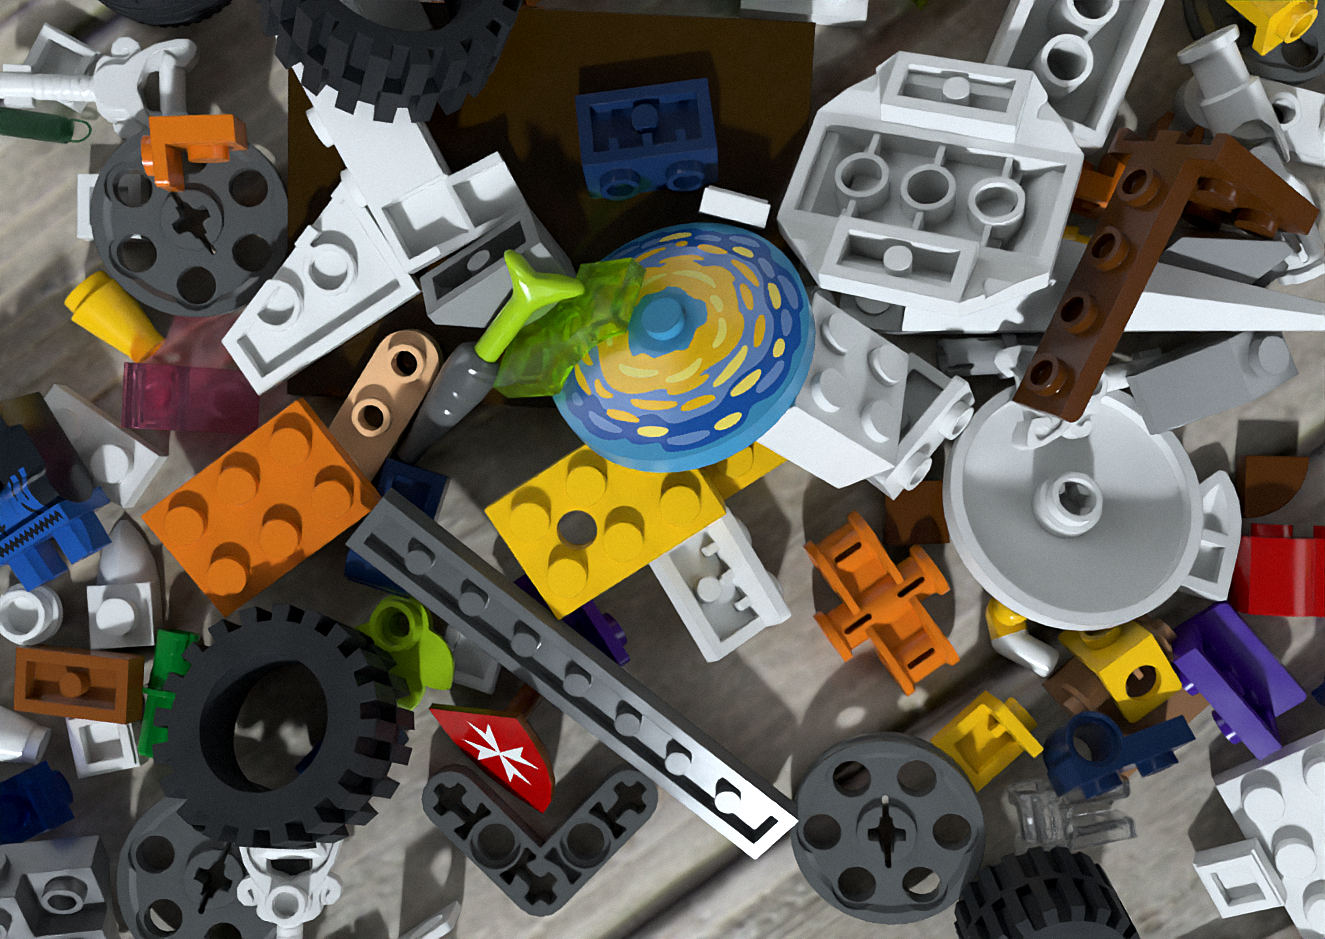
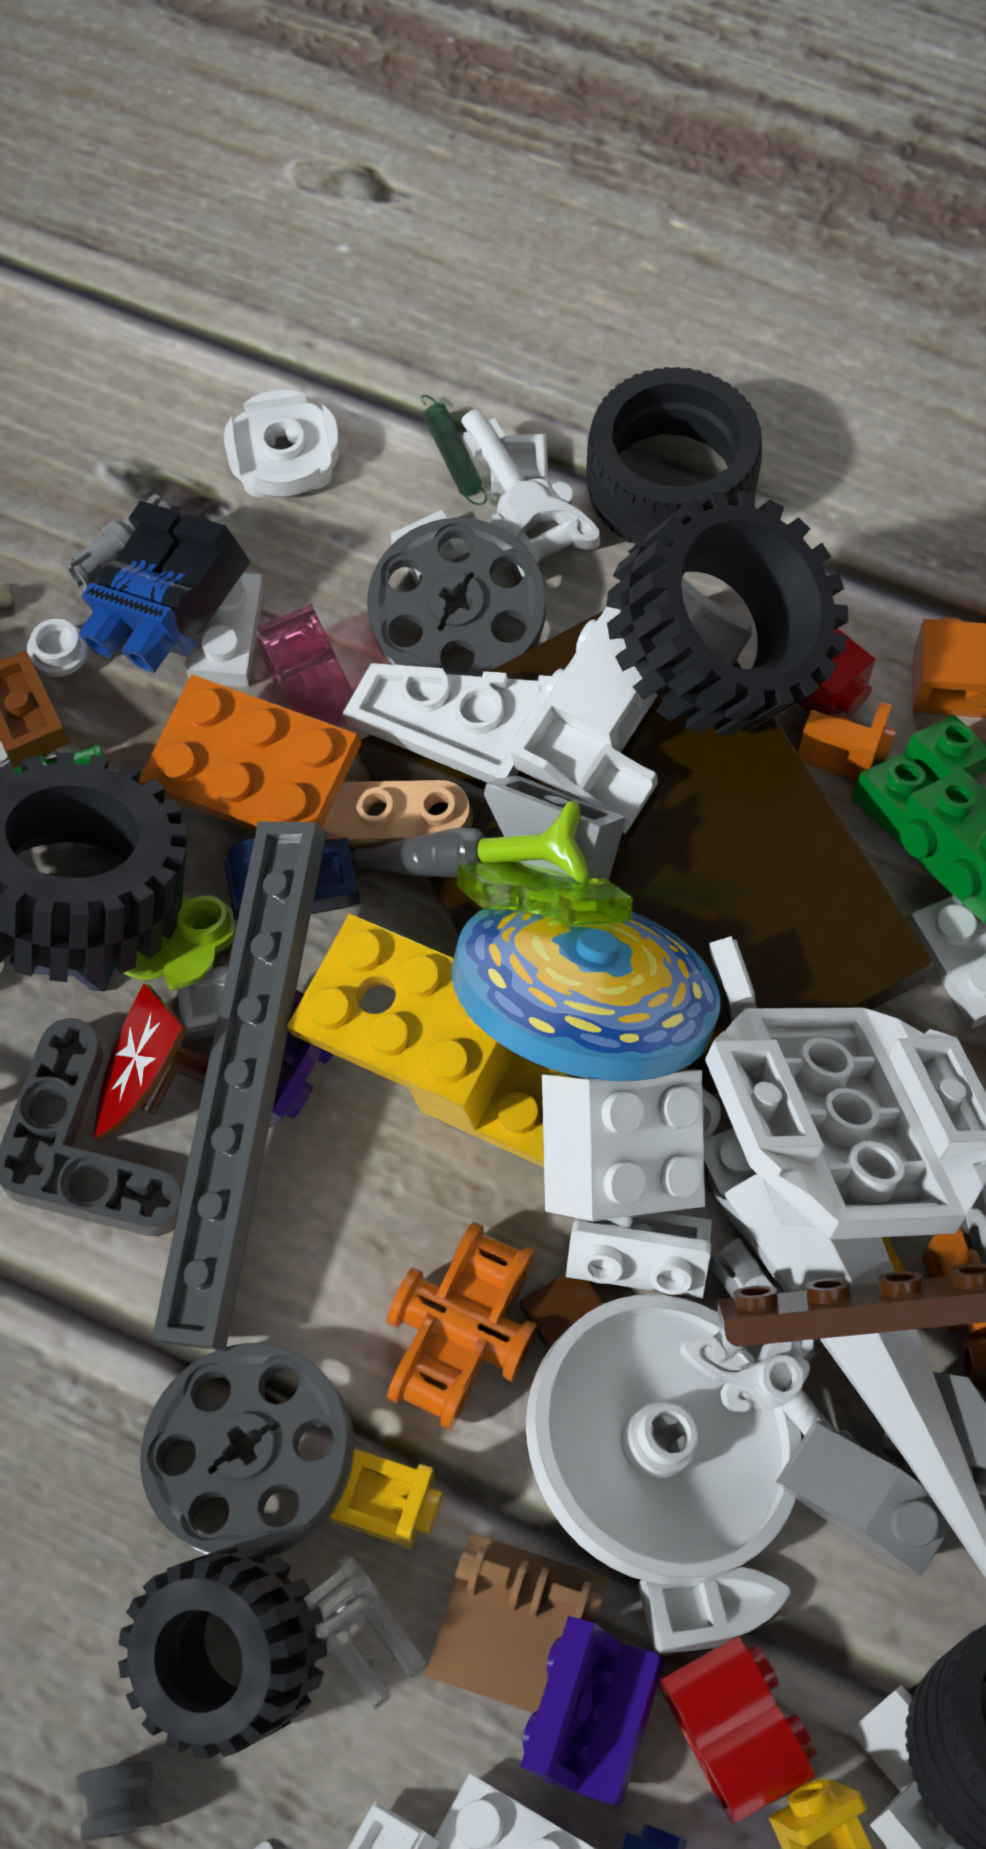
camera: 60 degrees right, 25 degrees down
yellow cone [64,270,166,365] -> none
white plate [87,520,163,650] -> none
orange bracket [141,114,248,192] -> none
dark blue bracket [575,78,719,201] -> none
white bracket [649,506,791,663] -> none
white arm [985,596,1059,677] -> none
dark blue plate [1042,711,1196,800] -> none
yellow bracket [1058,620,1182,723] -> none
reddish brown tile [1236,455,1309,518] -> none

